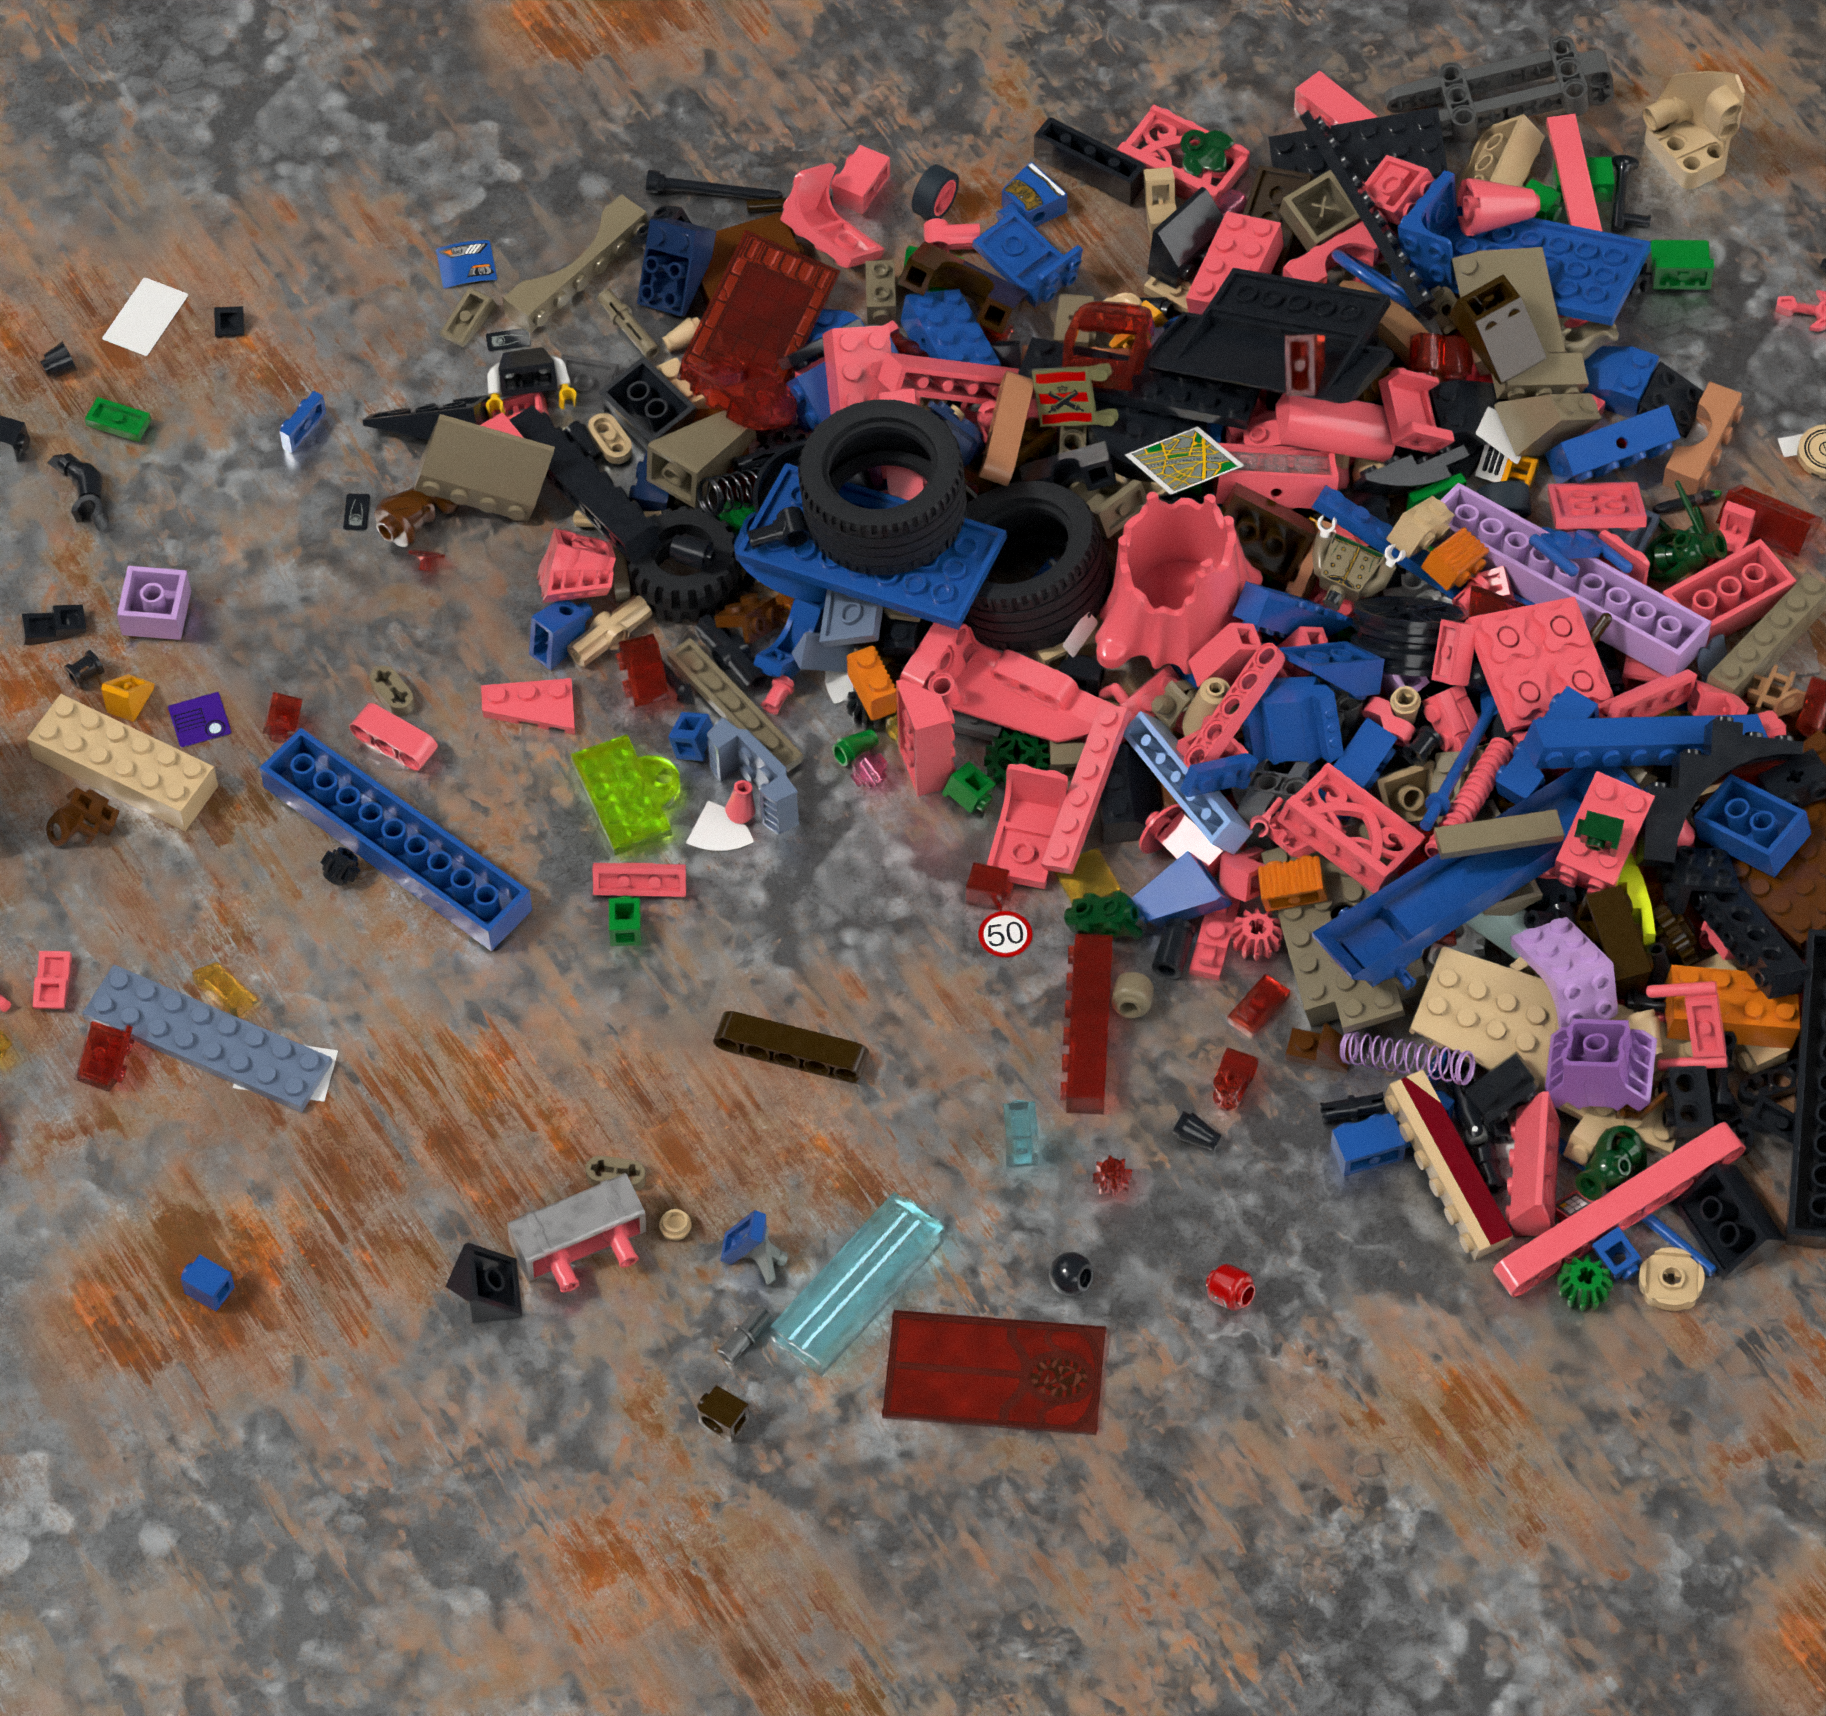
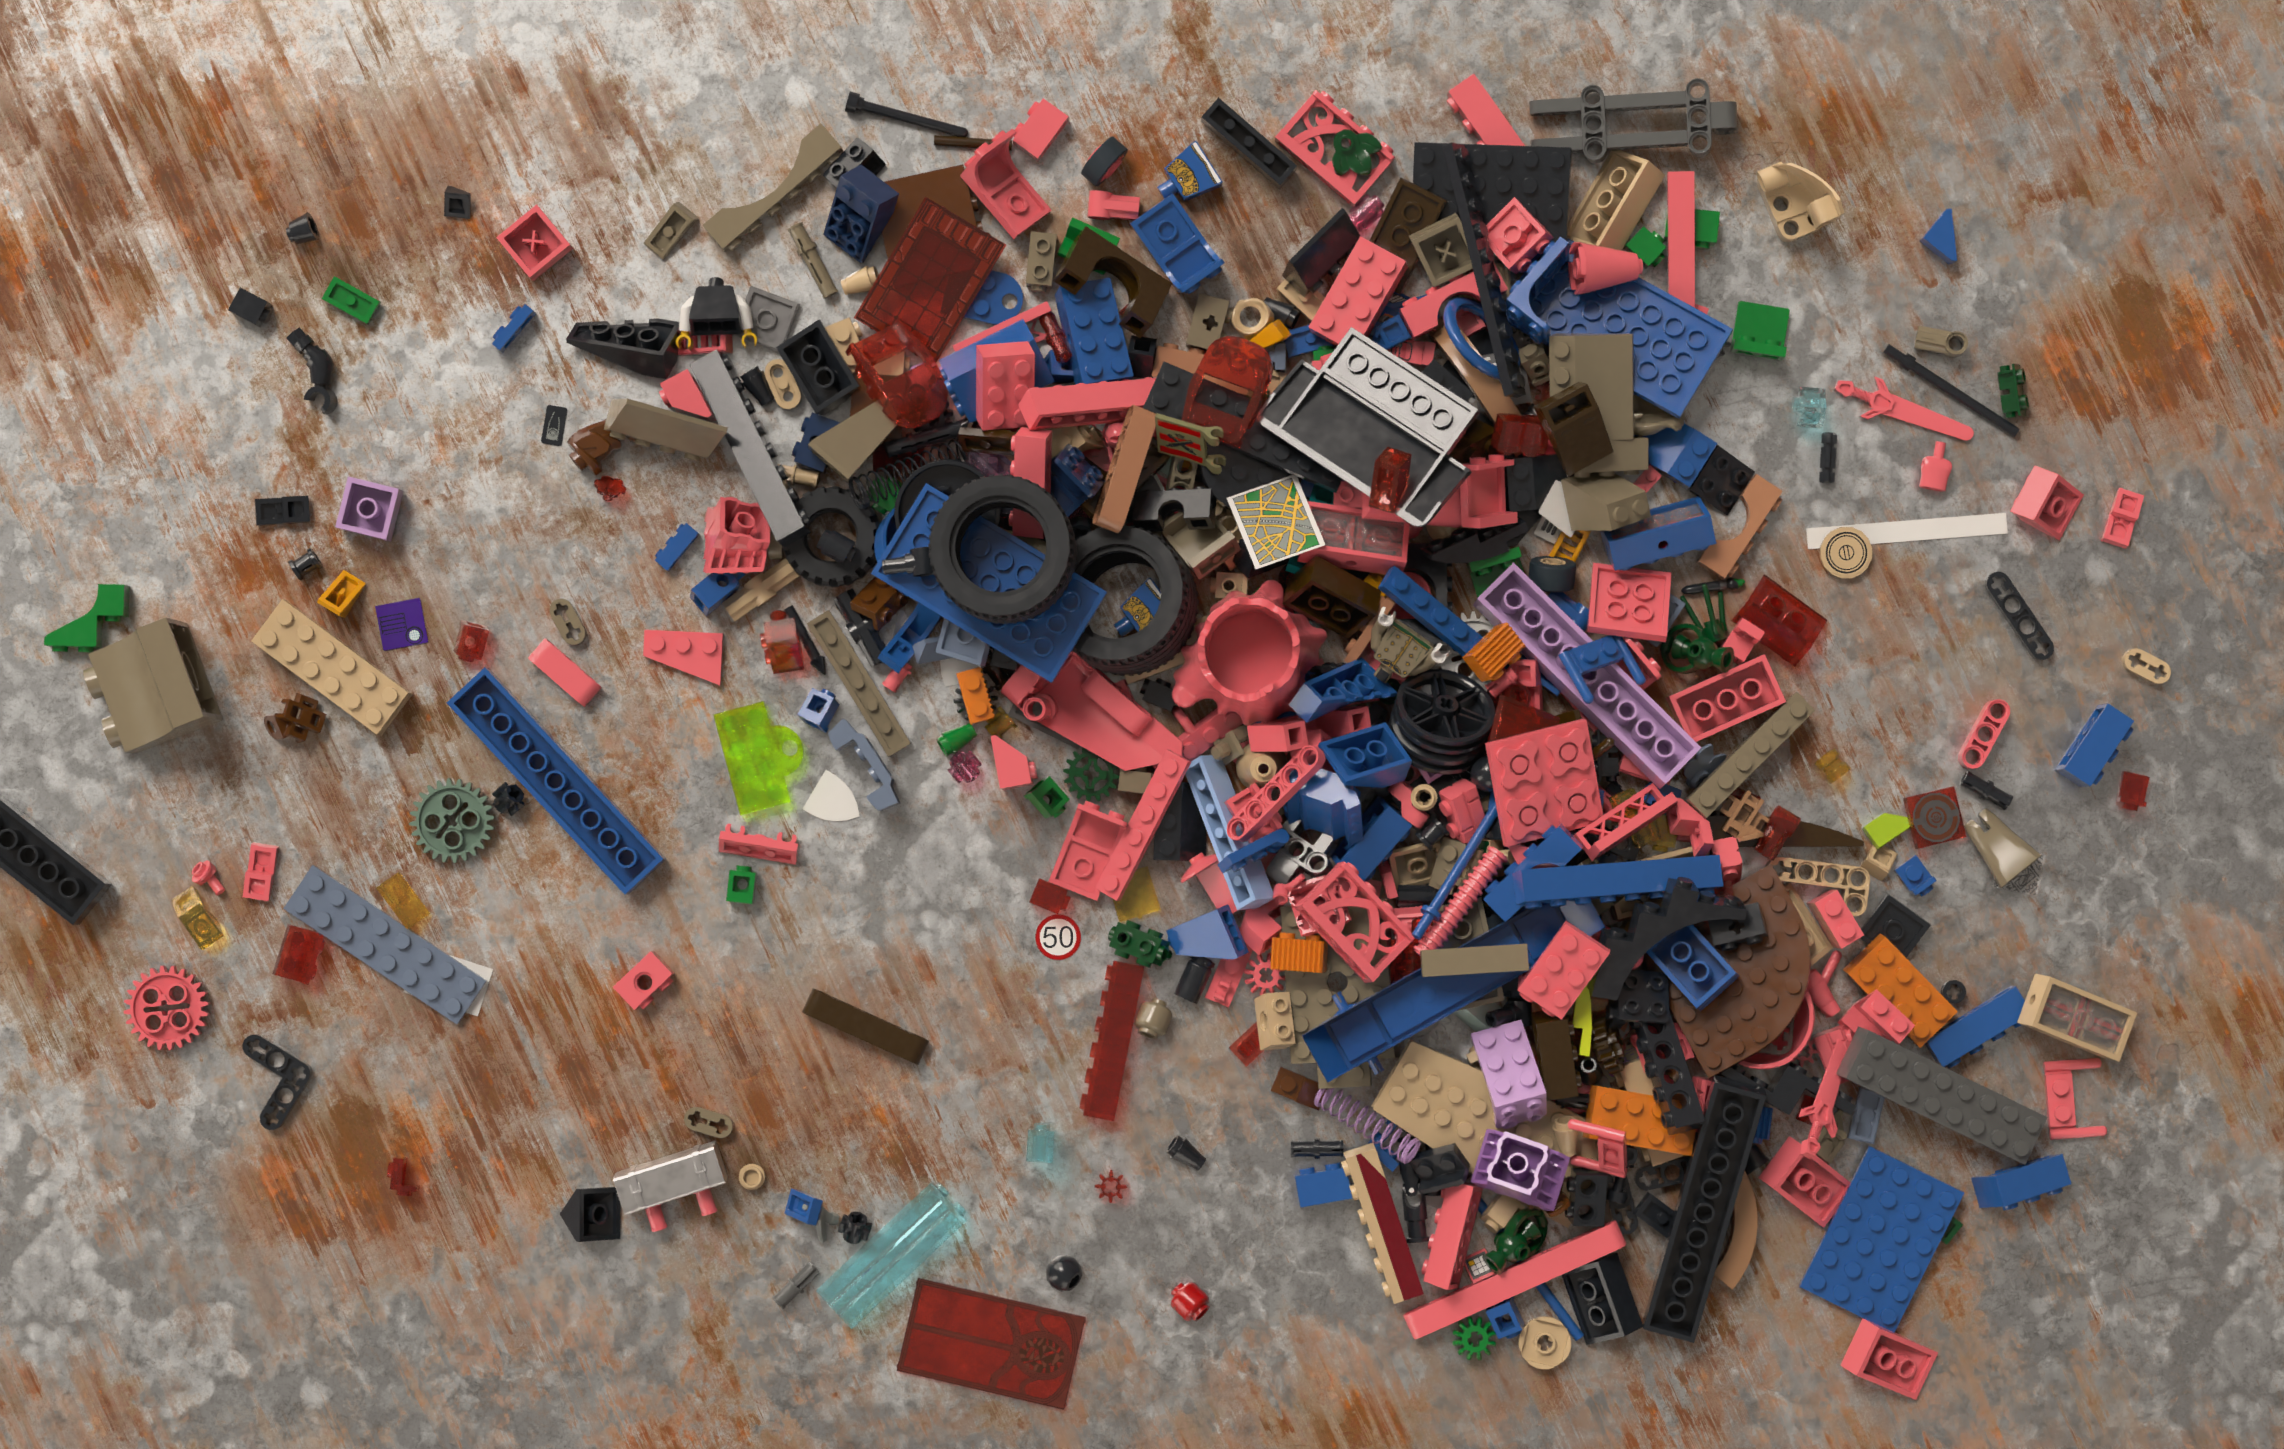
camera: 10 degrees right, 30 degrees up
white sticker [102,278,188,356] -> none
blue brick [181,1254,235,1312] -> none
blue sticker [436,240,497,289] -> none
black sticker [486,328,531,352] -> none
dark brown brick [697,1385,750,1443] -> none
coral cone [725,780,756,824] -> none
black plate [777,319,863,372] -> none
white sticker [1063,612,1098,657] -> none
tan brick [1143,167,1176,244] -> none
clear red piece [1213,1047,1259,1111] -> none
tan brick [1386,496,1454,559] -> none
coral slope [1431,619,1478,686] -> none
dark green brick [1574,810,1625,857] -> none
black piece [1611,155,1651,233] -> none
none -> black beam [242,1034,312,1130]
none -> clear red bracket [387,1156,420,1196]
none -> sand green gear [409,778,496,863]
none -> coral brick [496,204,574,281]
none -> coral brick [613,951,675,1010]
none -> blue piece [655,523,700,572]
none -> black gear [838,1212,872,1244]
none -> tan brick [1254,992,1296,1050]
none -> clear light blue brick [1791,387,1827,429]
none -> black axle [1819,432,1837,484]

